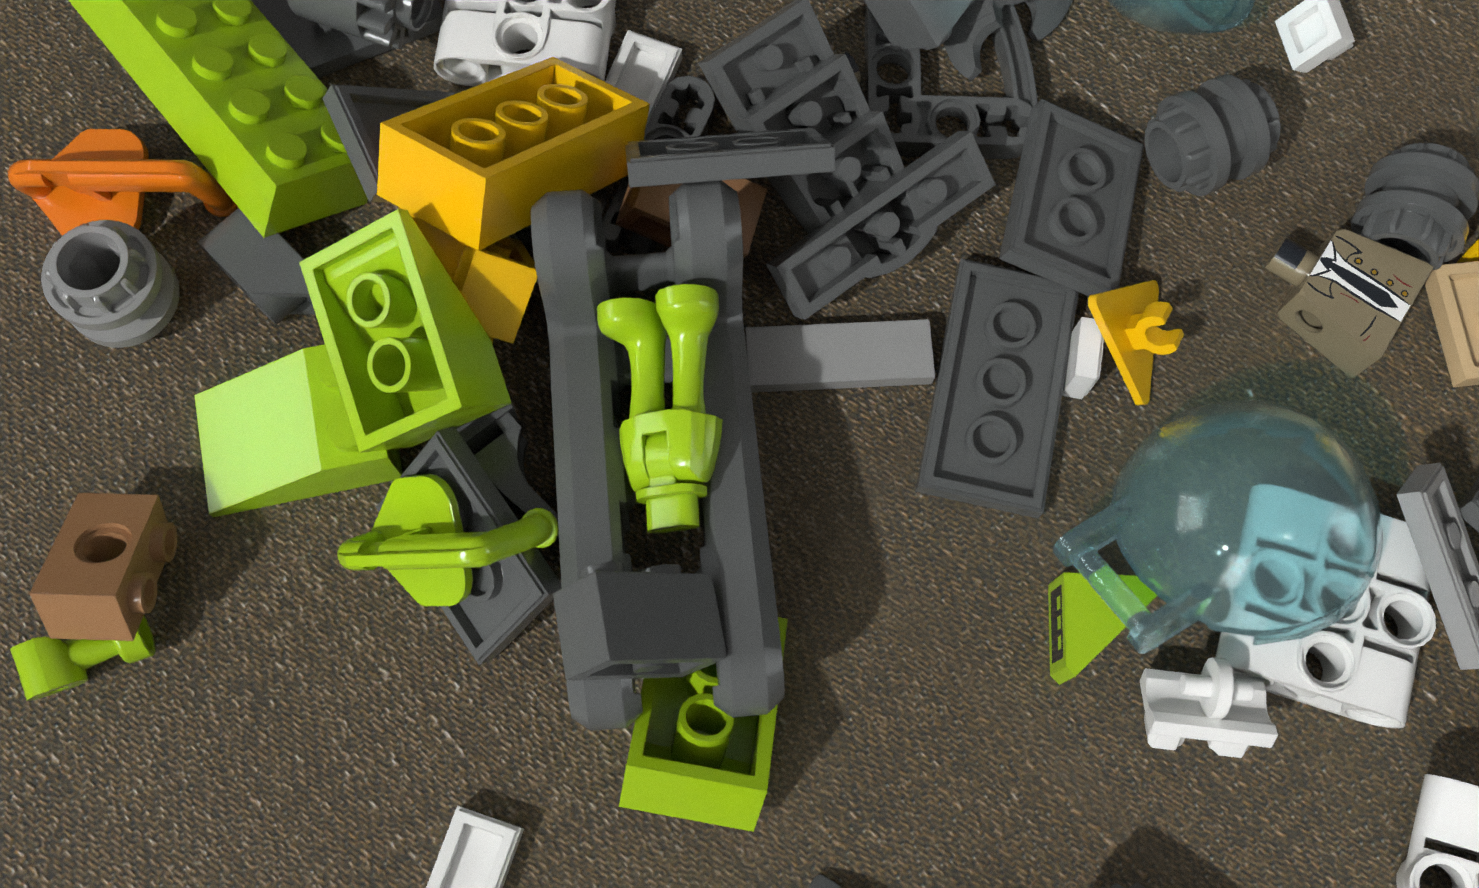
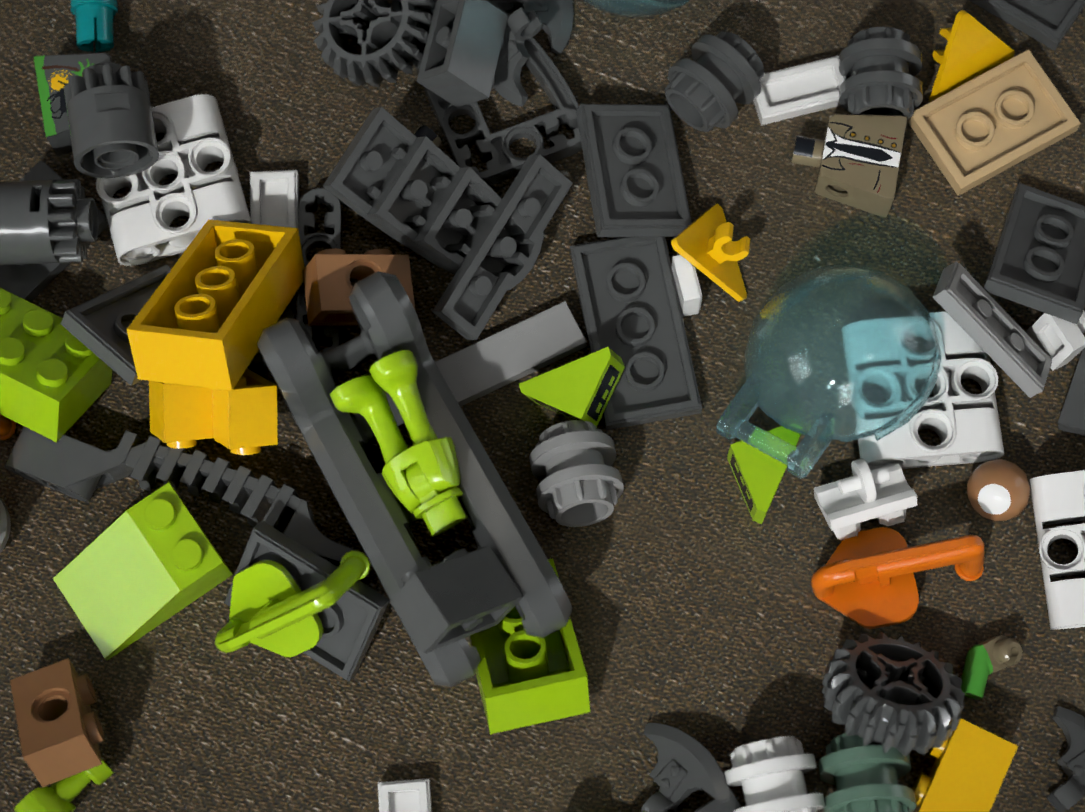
camera: 15 degrees left, 0 degrees up
lime slope [299,209,512,453] -> none
dark grey tile [625,128,836,188] -> none
none -> lime slope [519,347,625,428]
none -> light grey piece [529,420,624,527]
none -> white tile [754,55,846,125]
none -> orange piece [811,527,984,629]
none -> medium nougat piece [967,459,1030,521]

